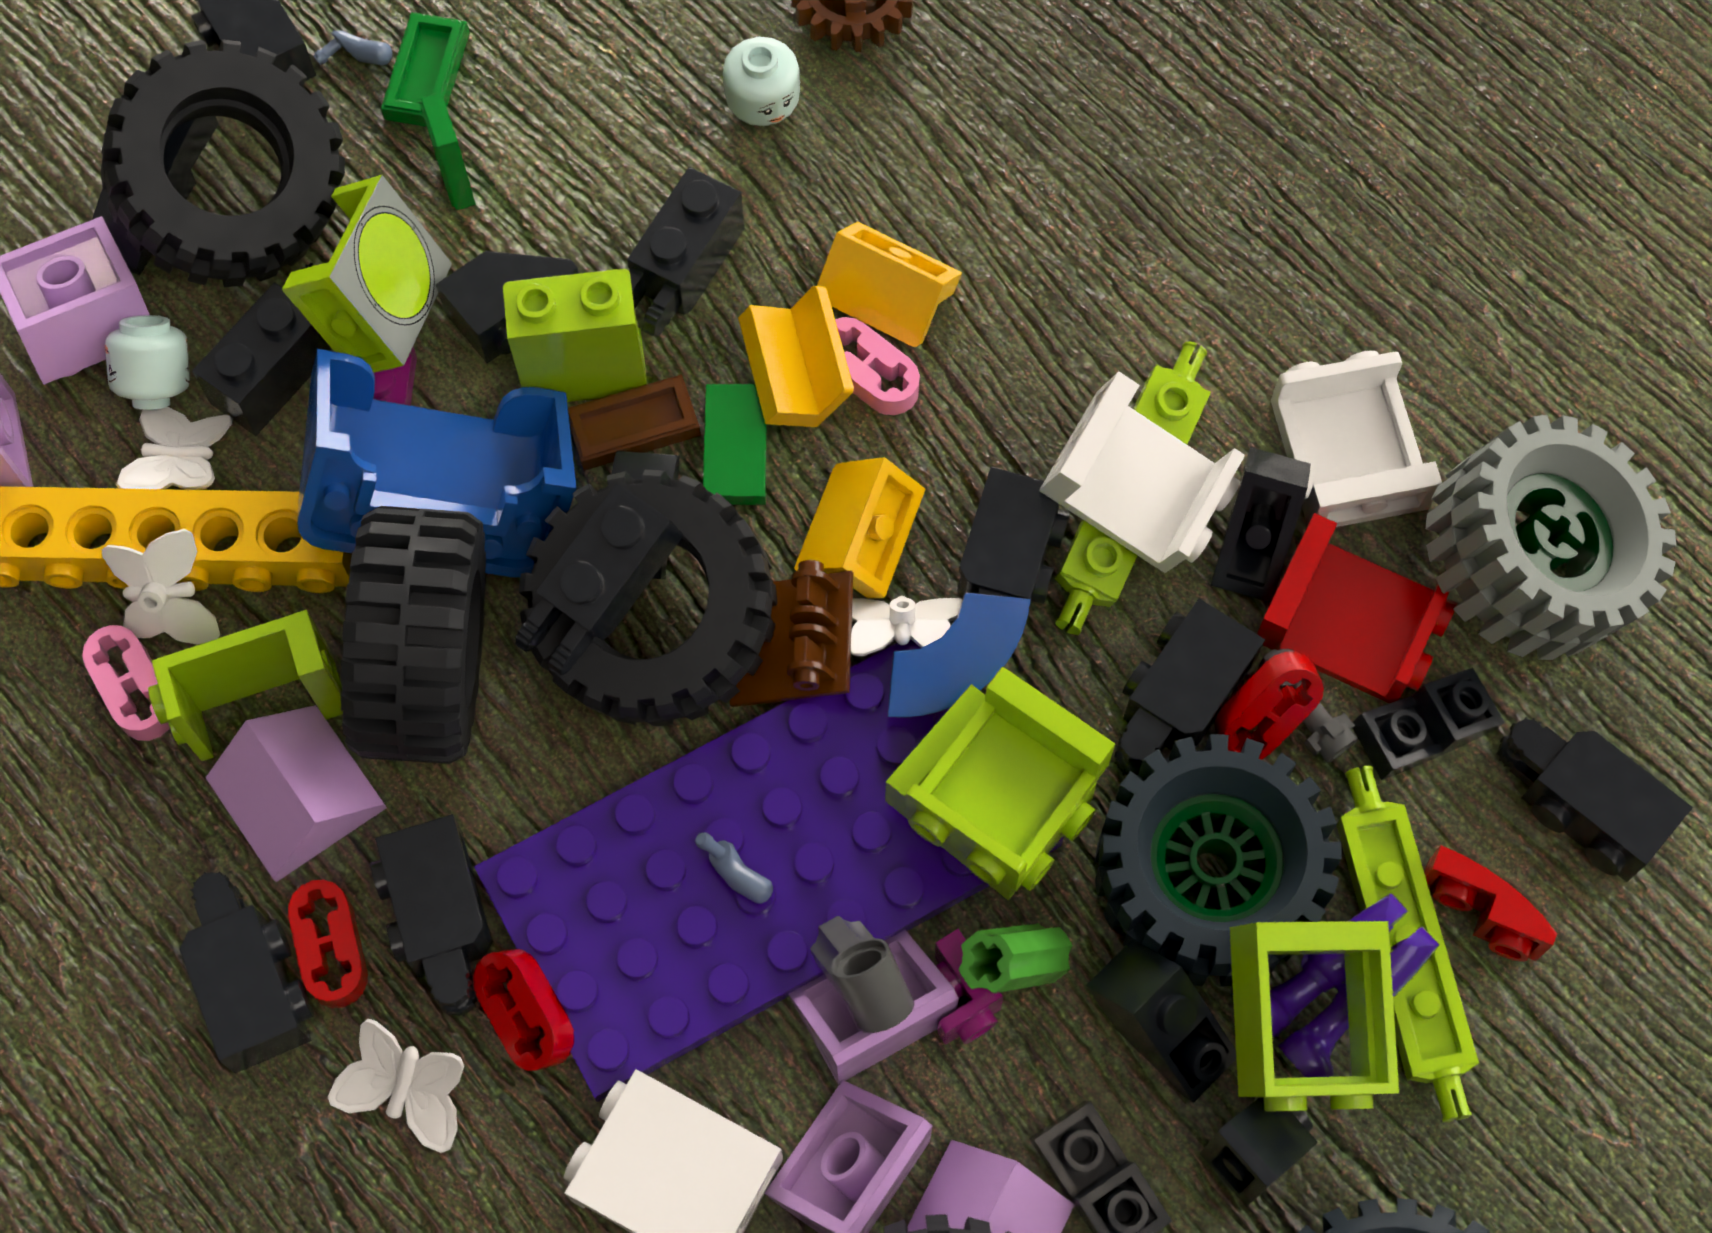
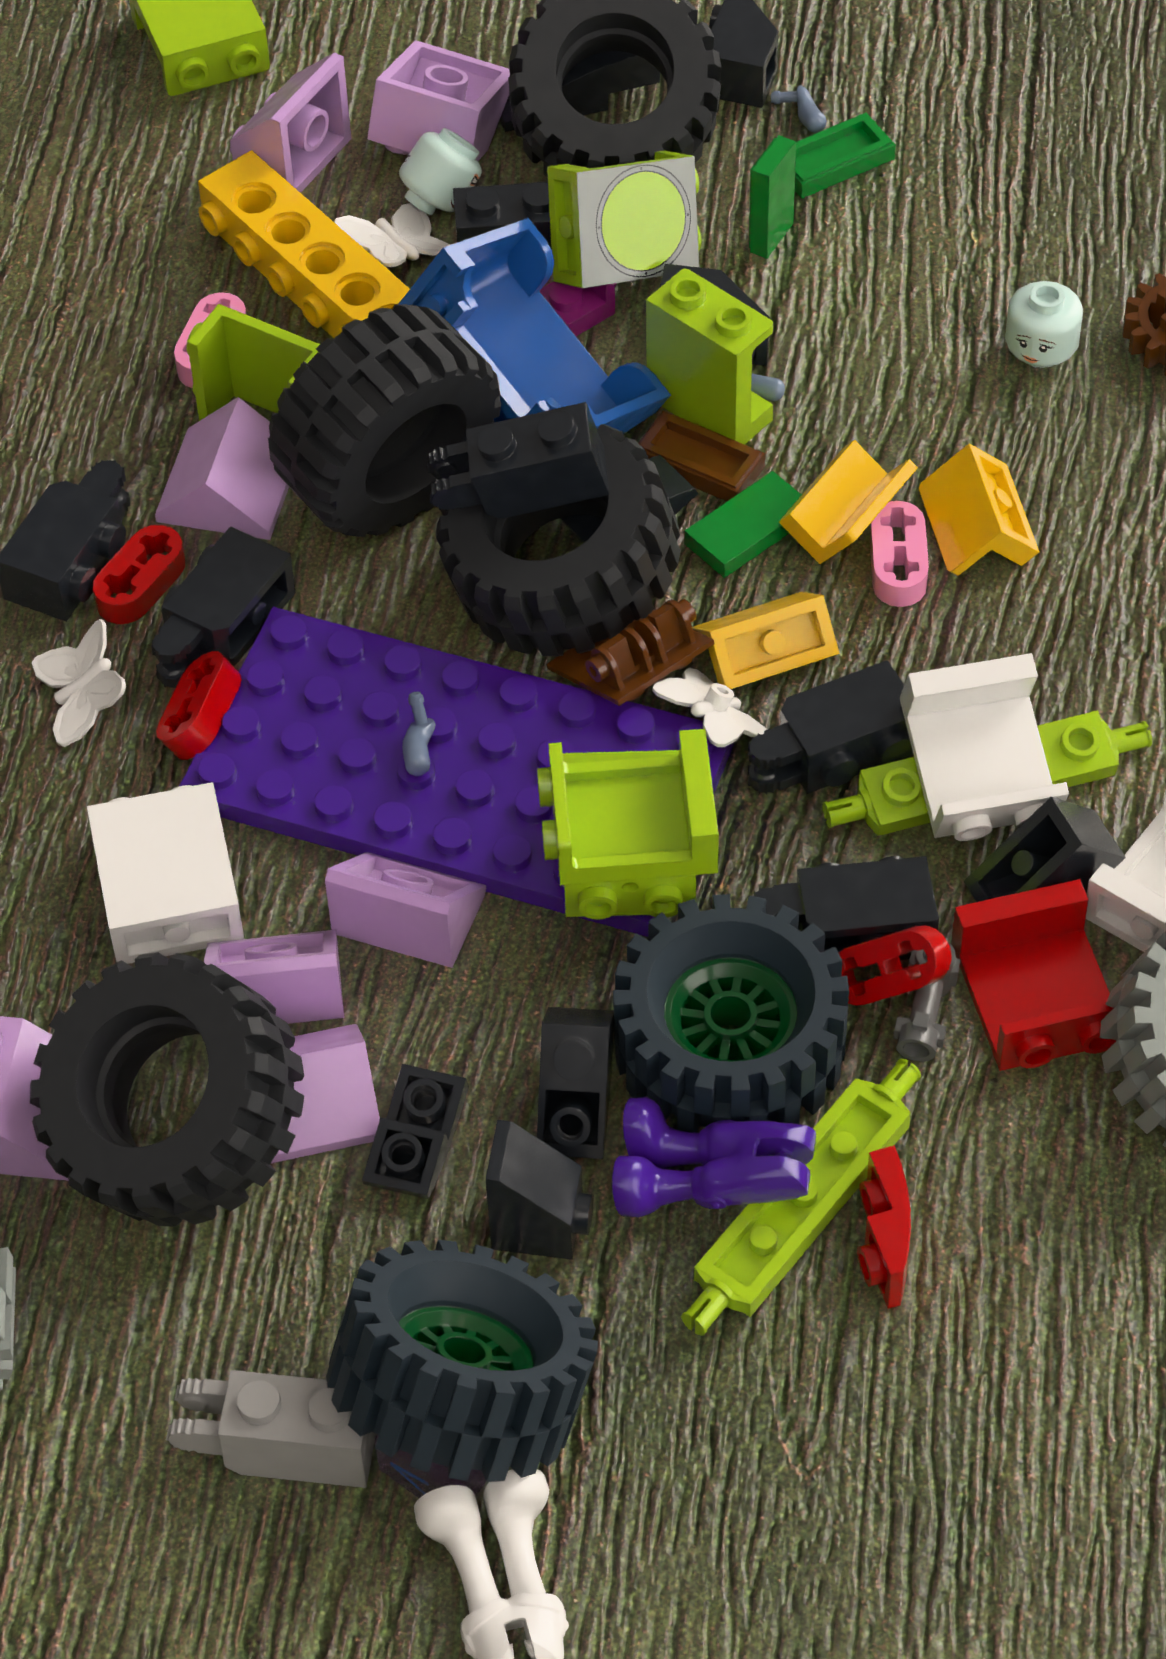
camera: 50 degrees right, 15 degrees down
white piece [102,529,220,645] -> none
black hinge [627,167,745,338] -> none
dark grey piece [810,915,915,1033] -> none
blue tile [887,593,1031,717] -> none
magenta bracket [935,929,1003,1045] -> none
bright green axle [958,923,1073,993] -> none
lime window [1230,921,1399,1111] -> none
black slope [1353,667,1505,780] -> none
black hinge [1496,717,1693,882] -> none

